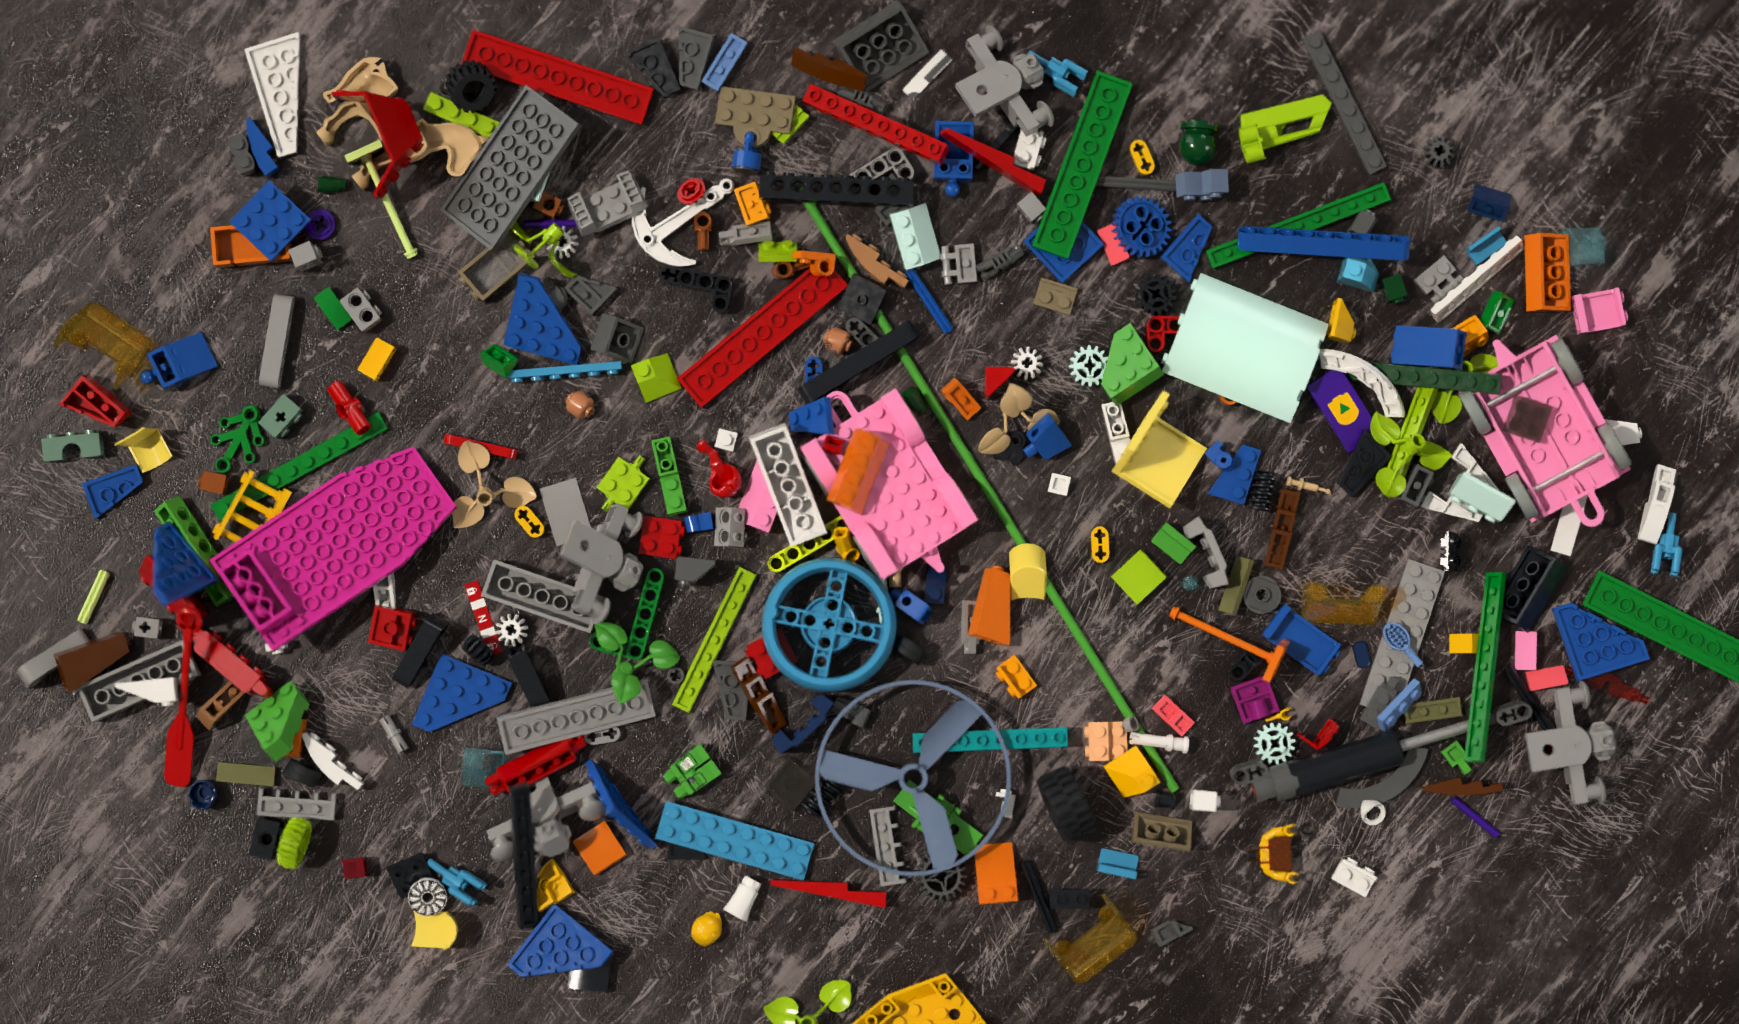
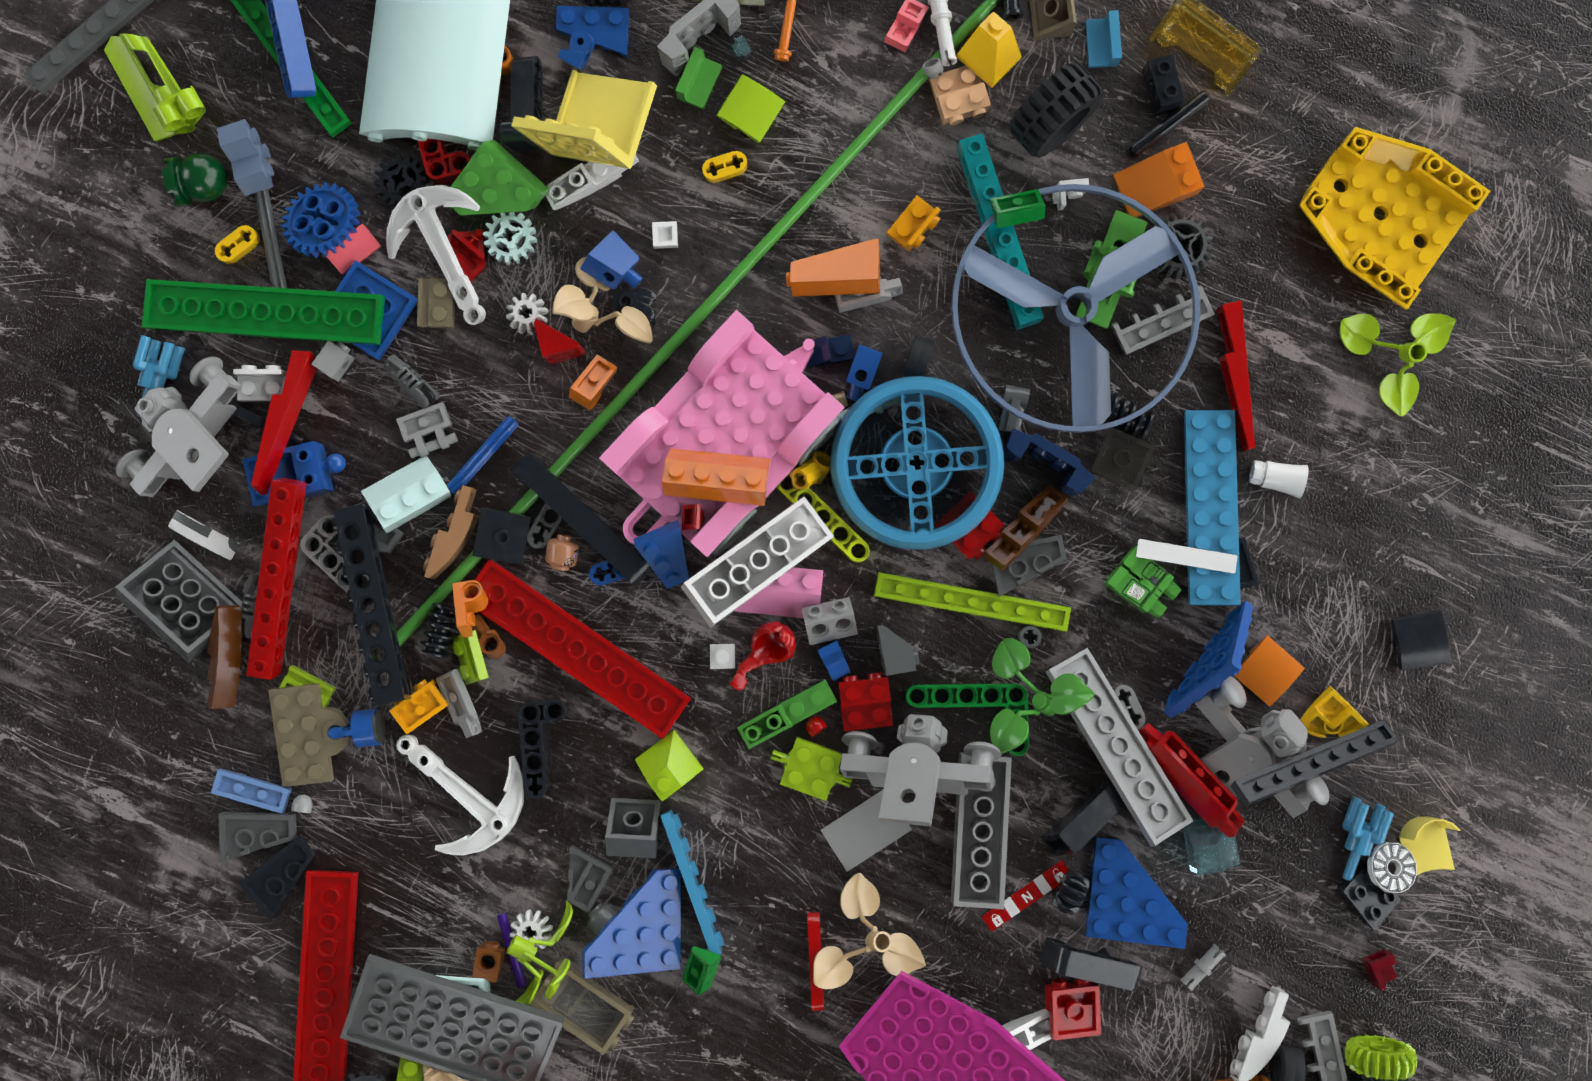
camera: 105 degrees left, 0 degrees up
white gear [495,614,528,646] -> none
blue plate [507,904,614,977] -> none
yellow beam [515,506,545,538] -> none
nougat head [565,391,594,419] -> none
light grey plate [567,170,648,237] -> none
red gear [677,178,706,206] -> none
yellow hair [691,911,722,946] -> none
dark orange axle [694,212,712,250] -> none
dark green cone [900,386,928,415] -> none
light yellow piece [1009,543,1047,600] -> none
blue wing [1160,214,1212,282] -> none
none -> light grey hinge [291,794,313,813]
none -> white piece [386,185,486,325]
none -> black piece [420,603,458,658]
none -> red slope [432,229,485,283]
none -> black beam [500,56,543,152]
none -> red hinge [806,716,828,737]
none -> green slope [990,189,1046,228]
none -> white sticker [1136,539,1238,573]

